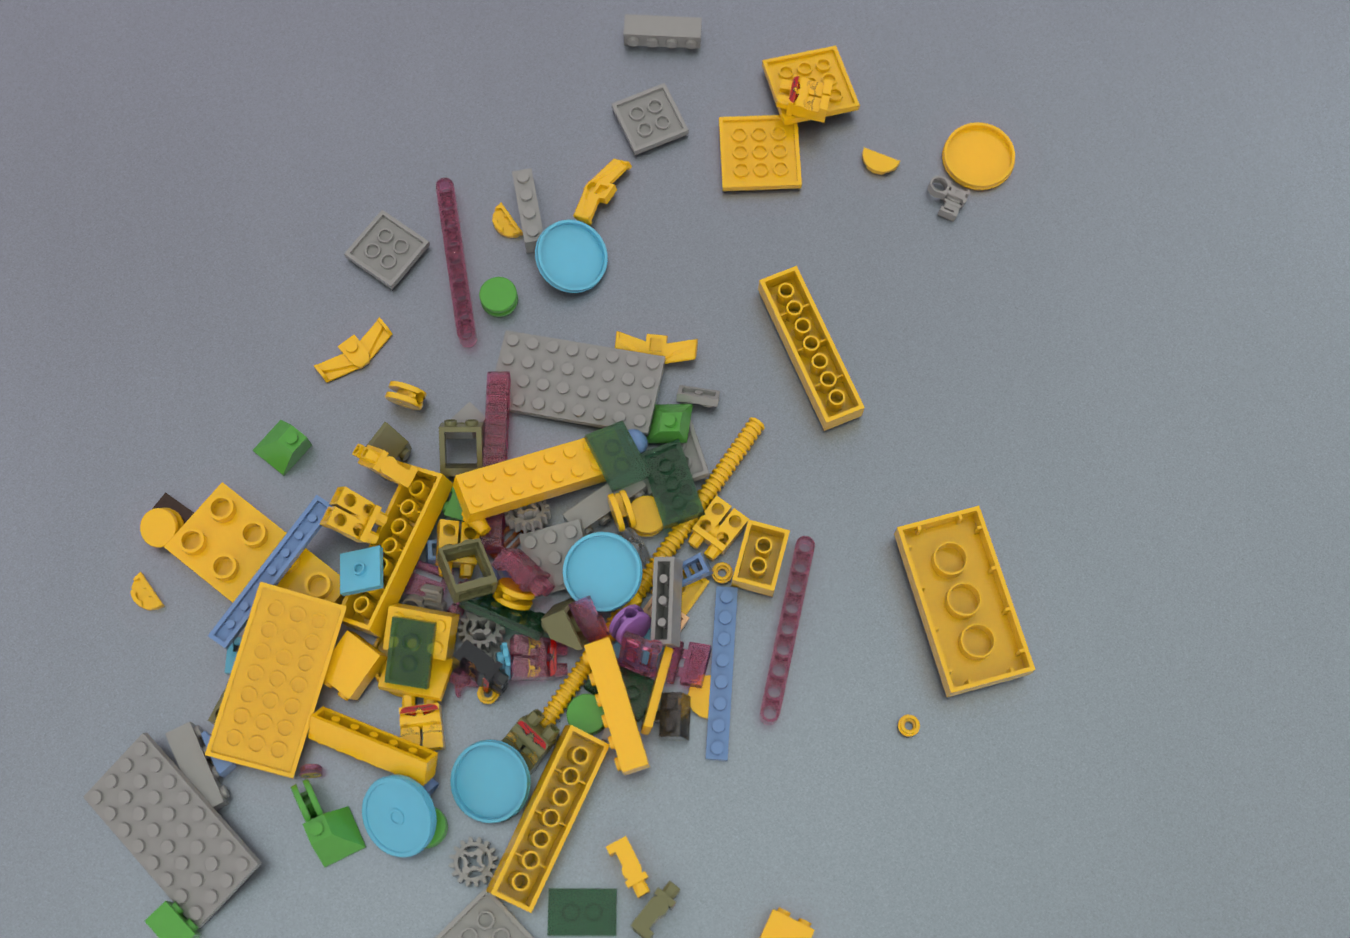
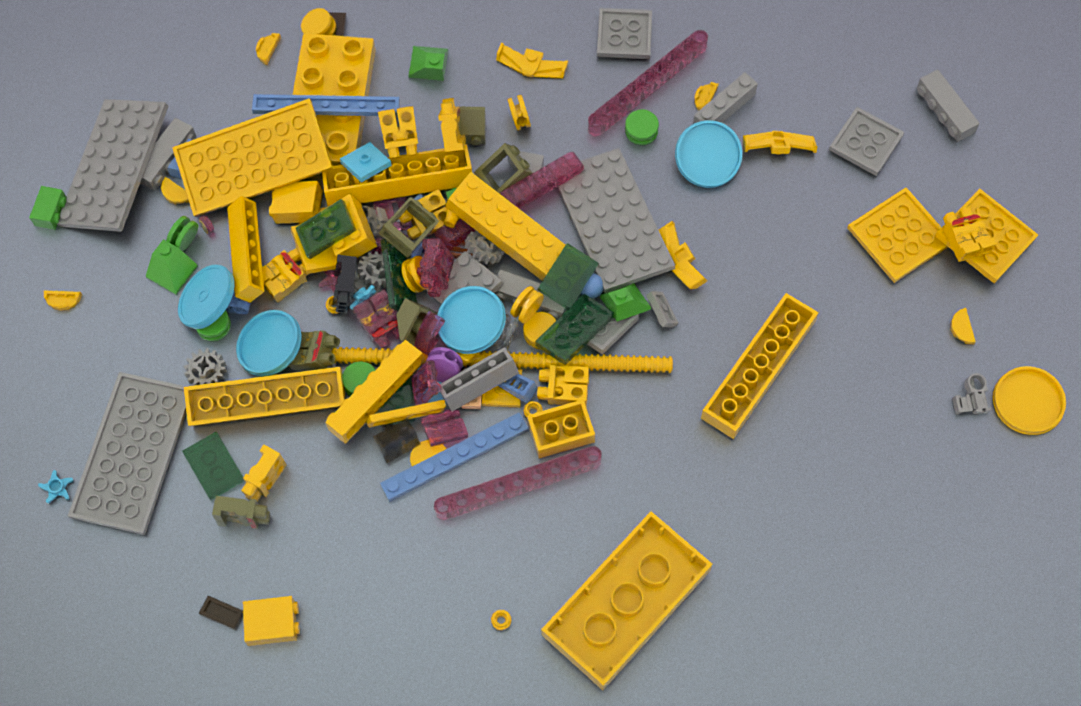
camera: 60 degrees right, 5 degrees down
none -> yellow tile [161,176,189,204]

